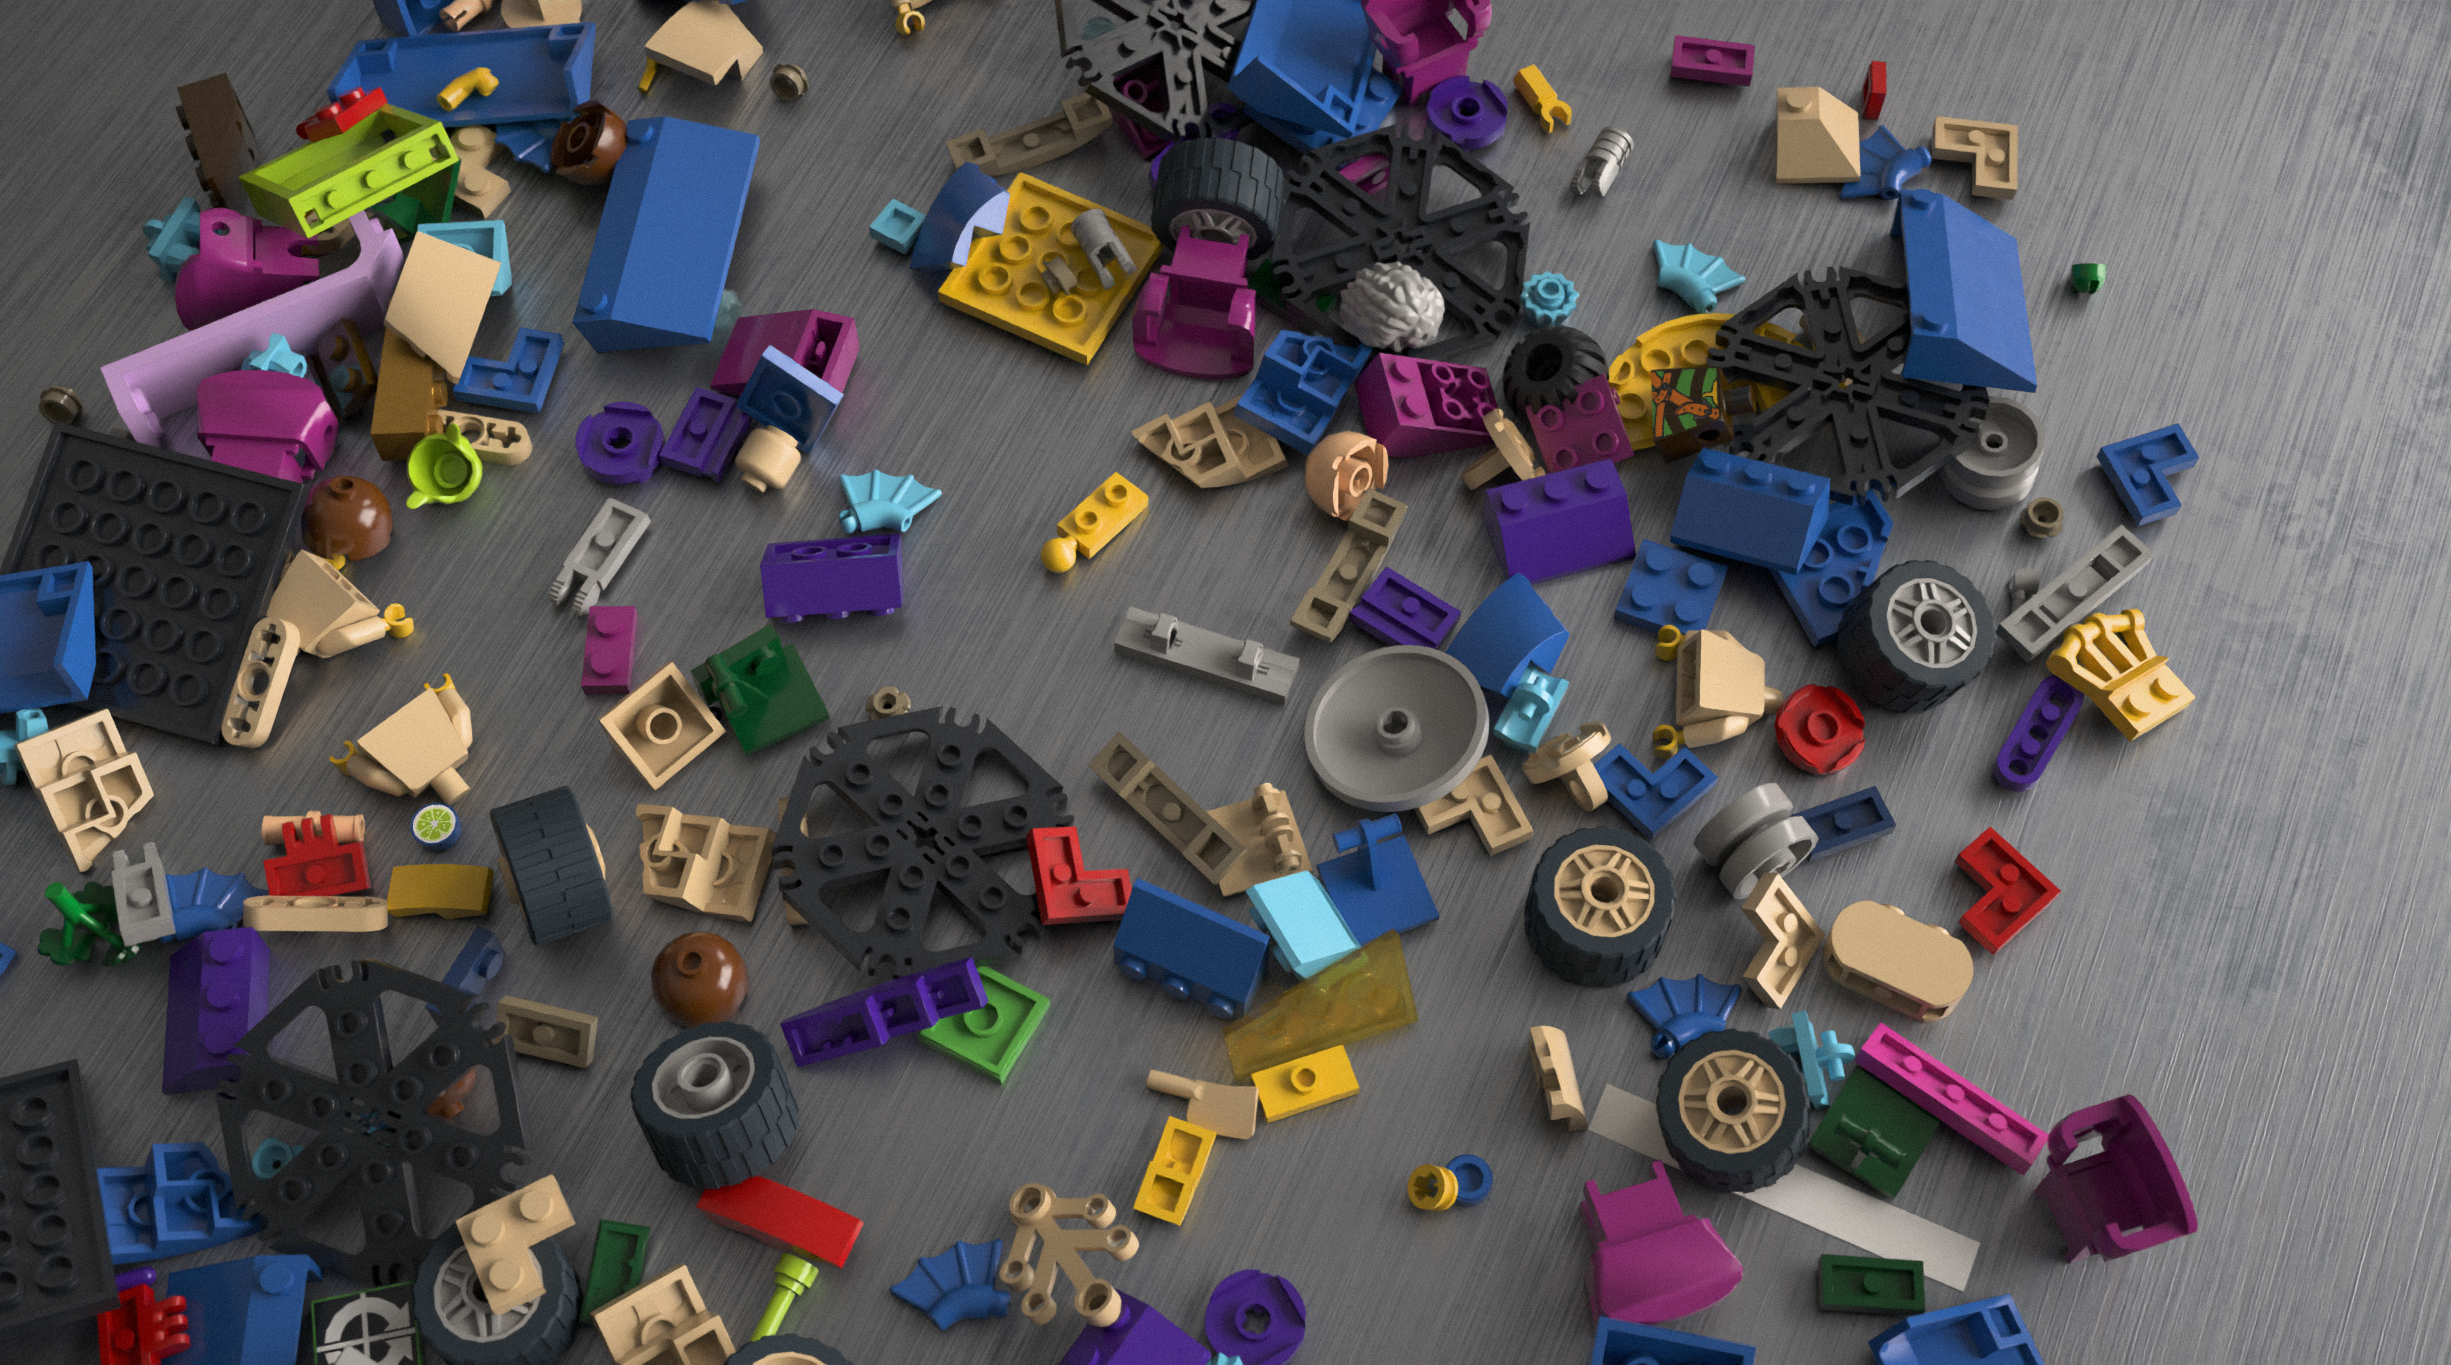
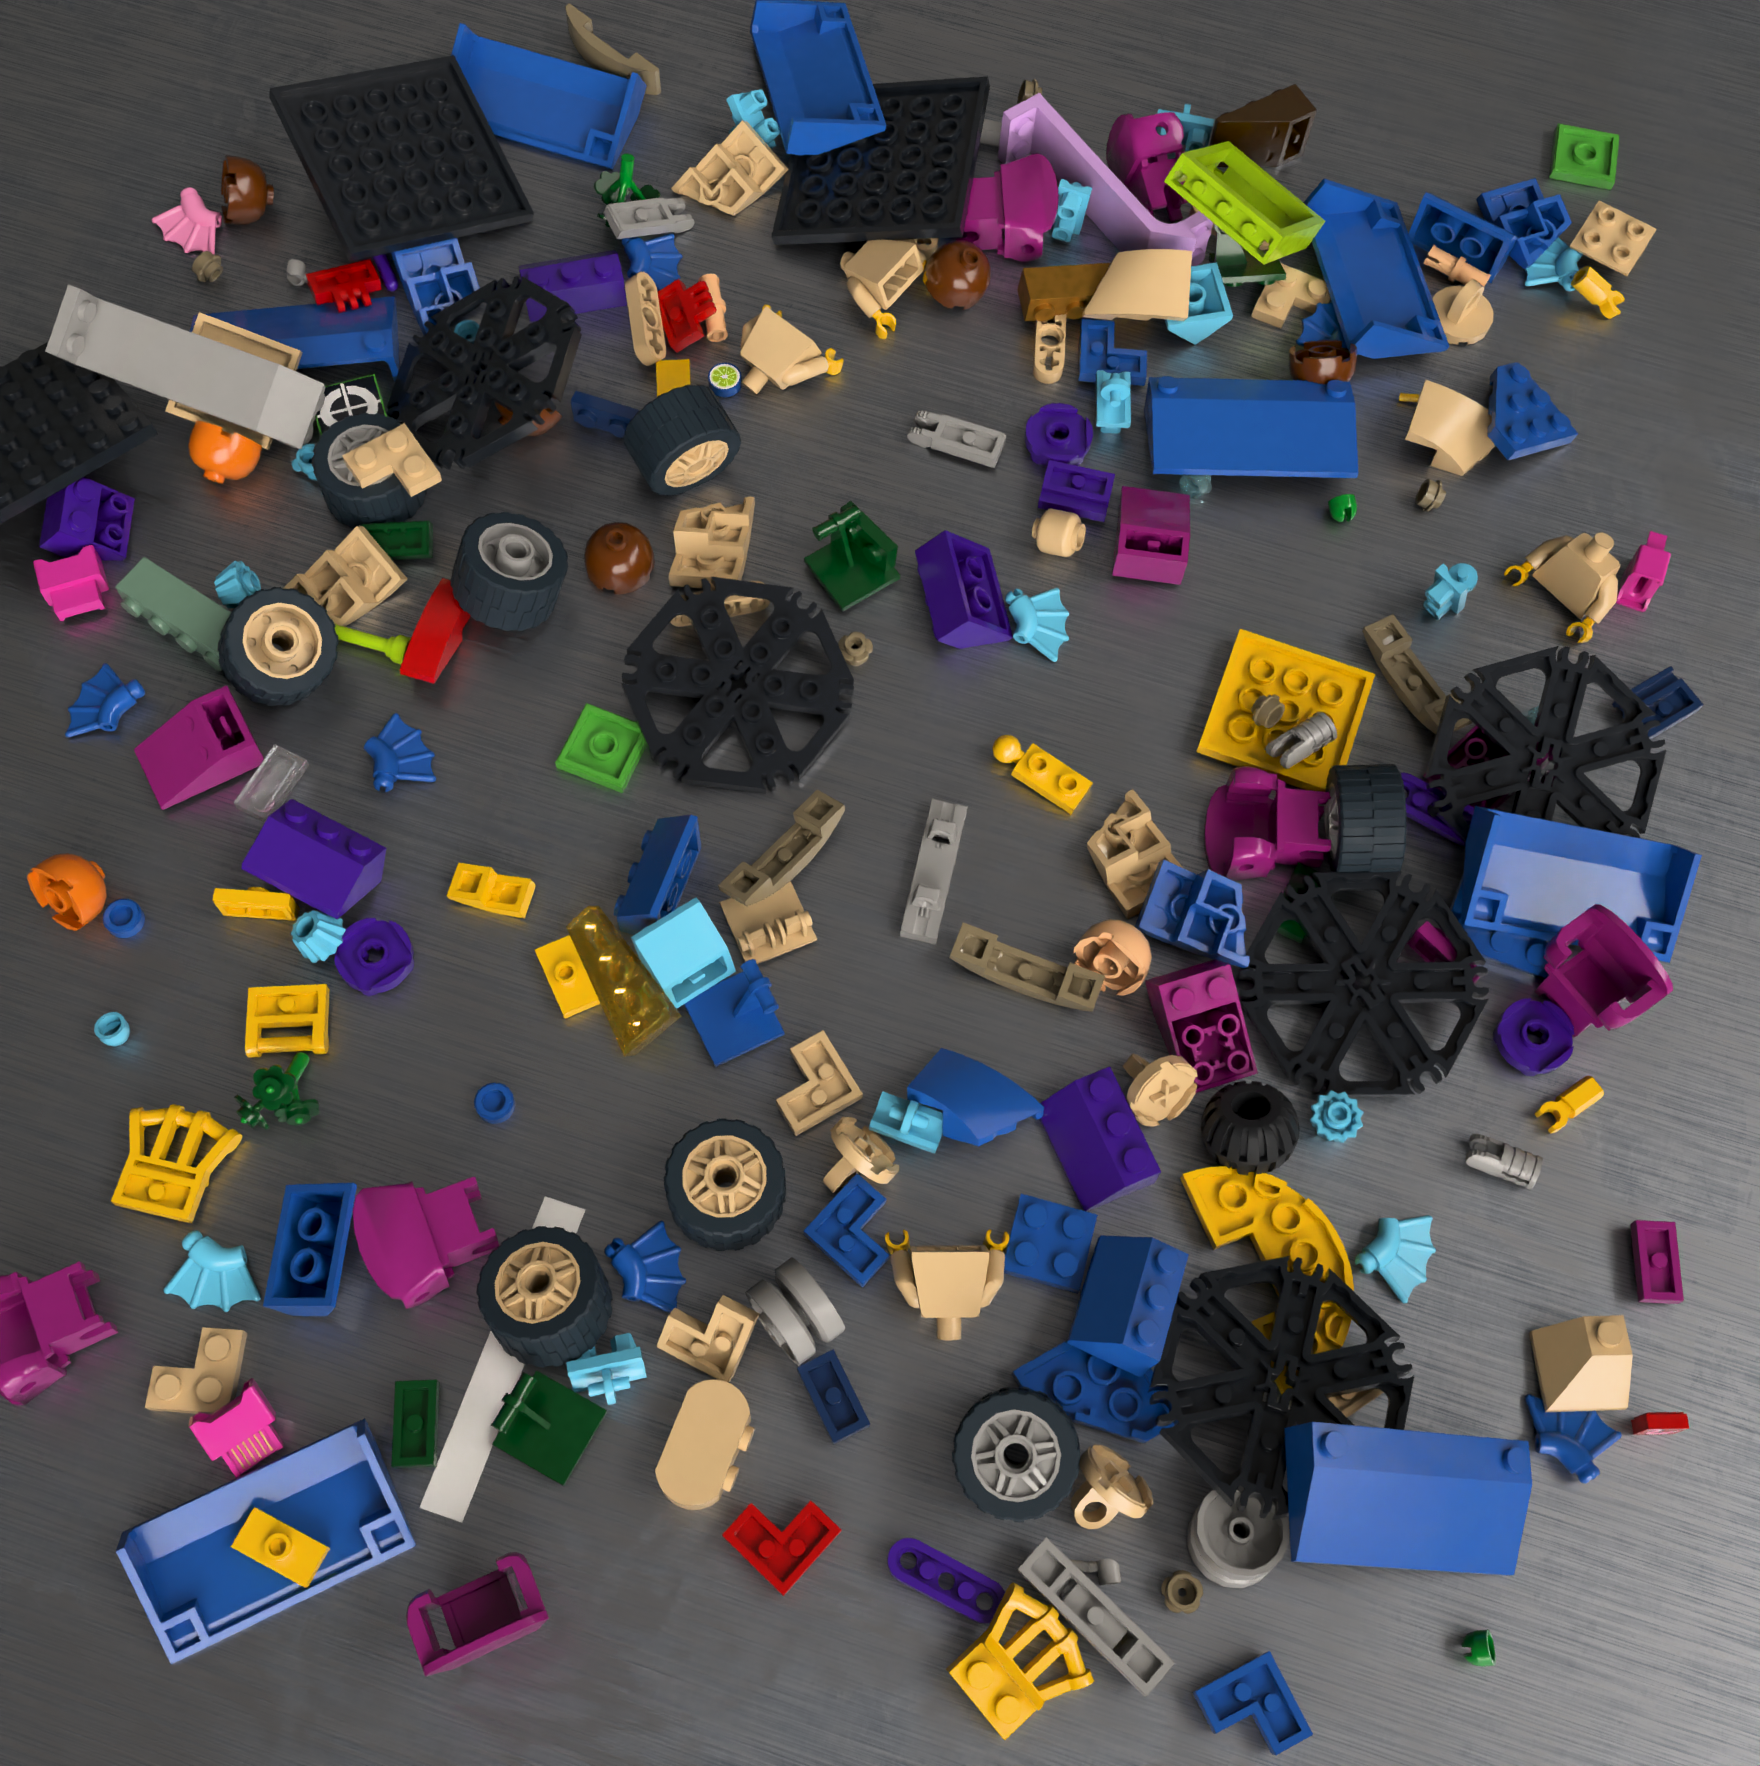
camera: 80 degrees right, 5 degrees up
tan beam [221,617,300,749] -> none
red hinge [296,86,388,143] -> none
dark brown plate [305,318,378,426] -> none
lime hair [405,423,482,509] -> none
yellow arm [436,67,499,112] -> none
dark tan plate [494,995,598,1068] -> none
magenta plate [581,606,638,694] -> none
tan slope [597,660,726,790] -> none
blue plate [735,345,844,455] -> none
dark purple slope [780,957,988,1067] -> none
medium azure plate [869,199,926,254] -> none
blue slope [909,162,1010,273] -> none
tan plant [1000,1183,1139,1327] -> none
red plate [1026,827,1132,925] -> none
tan piece [1147,1069,1259,1140] -> none
light grey dish [1304,645,1489,812] -> none
light grey hair [1339,261,1445,353] -> none
dark purple plate [1349,566,1461,650] -> none
yellow bush [1407,1164,1458,1212] -> none
magenta hinge [1526,374,1634,474] -> none
tan slope [1529,1026,1588,1132] -> none
torso [1651,366,1756,463] -> none
red tile [1774,684,1865,775] -> none
dark pink plate [1854,1022,2048,1176] -> none
tan plate [1931,116,2018,200] -> none
none -> tan tile [1071,1444,1154,1529]
none -> medium azure hips [1096,370,1131,434]
none -> green hinge [1328,494,1357,522]
none -> medium azure hips [1423,563,1478,620]

